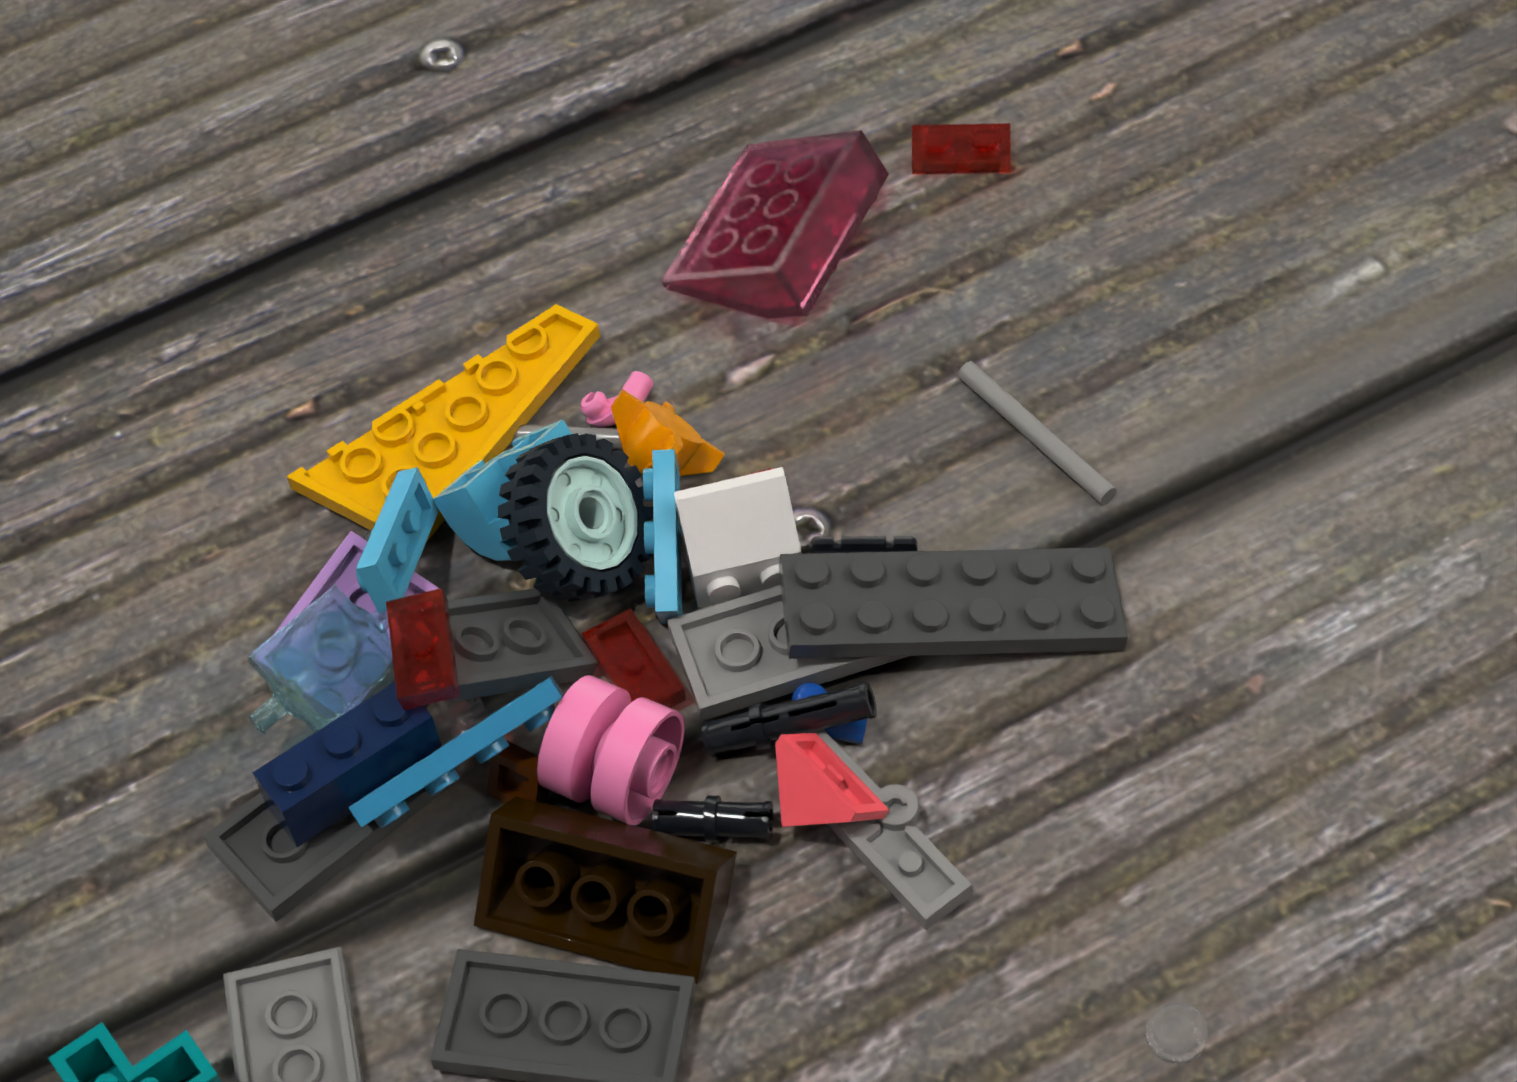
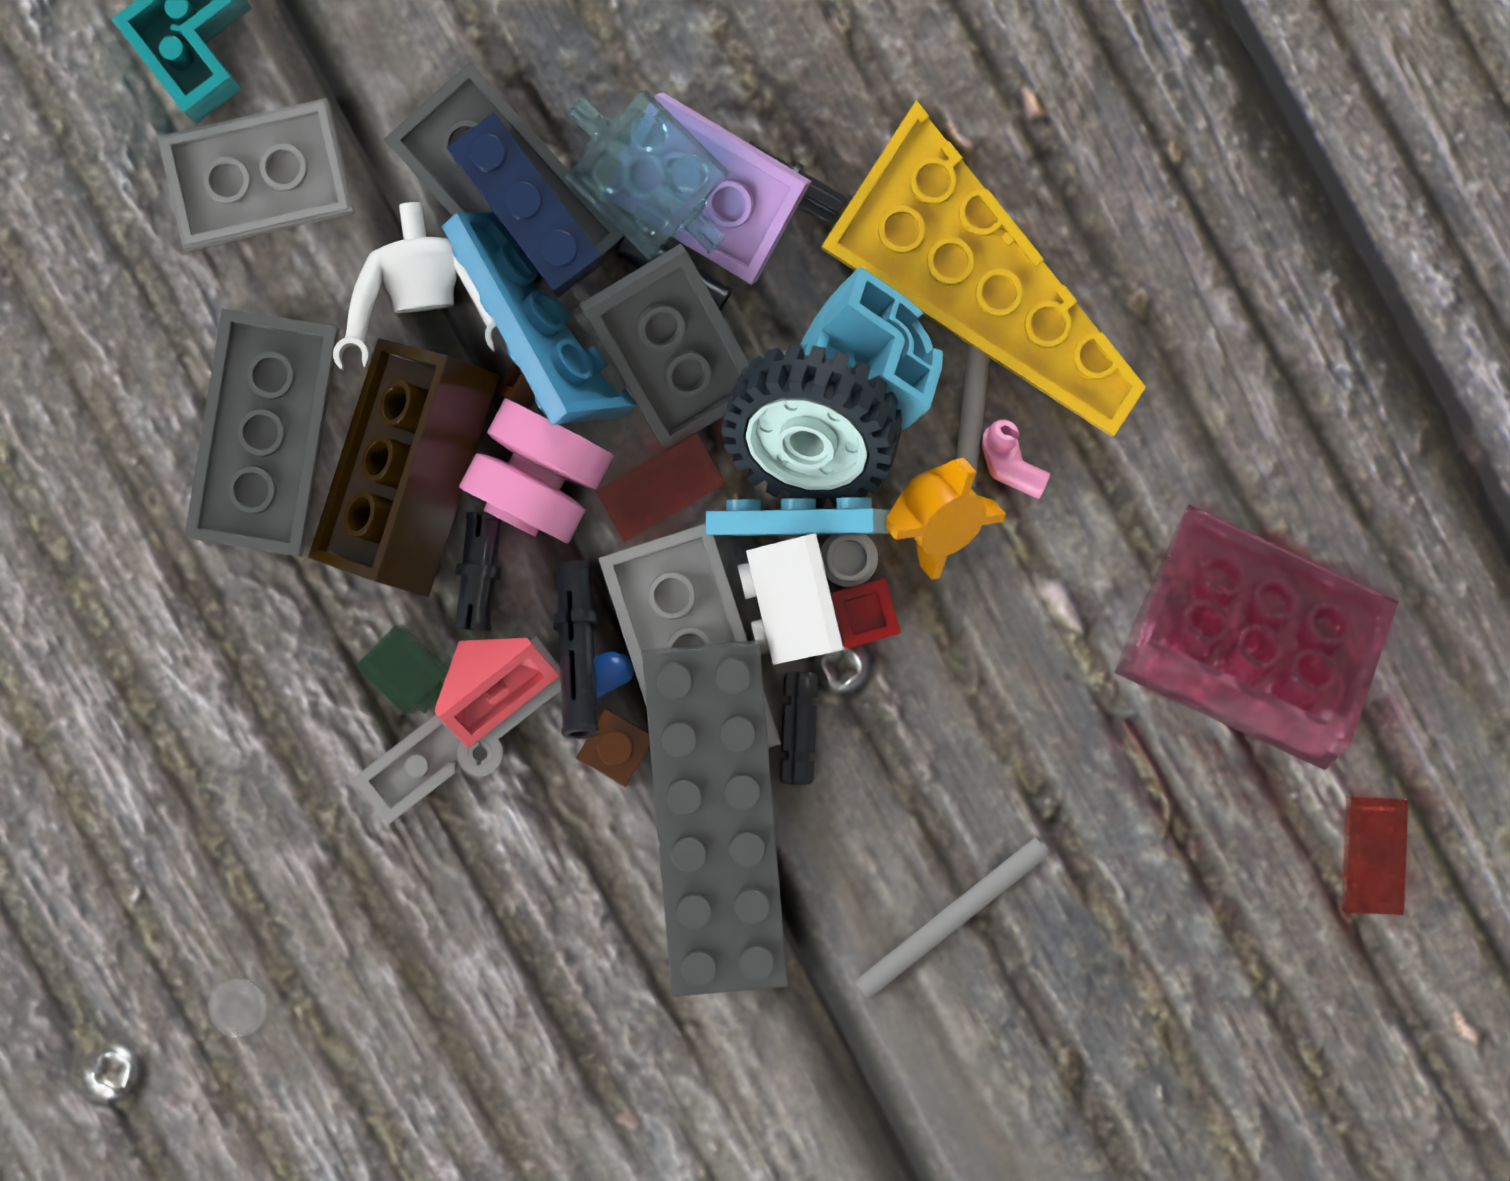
camera: 80 degrees right, 35 degrees up
medium azure plate [356,467,439,613] -> none
clear red plate [386,588,460,710] -> none
none -> white piece [333,202,498,371]
none -> clear green brick [355,624,449,715]
none -> reddish brown plate [576,708,650,788]

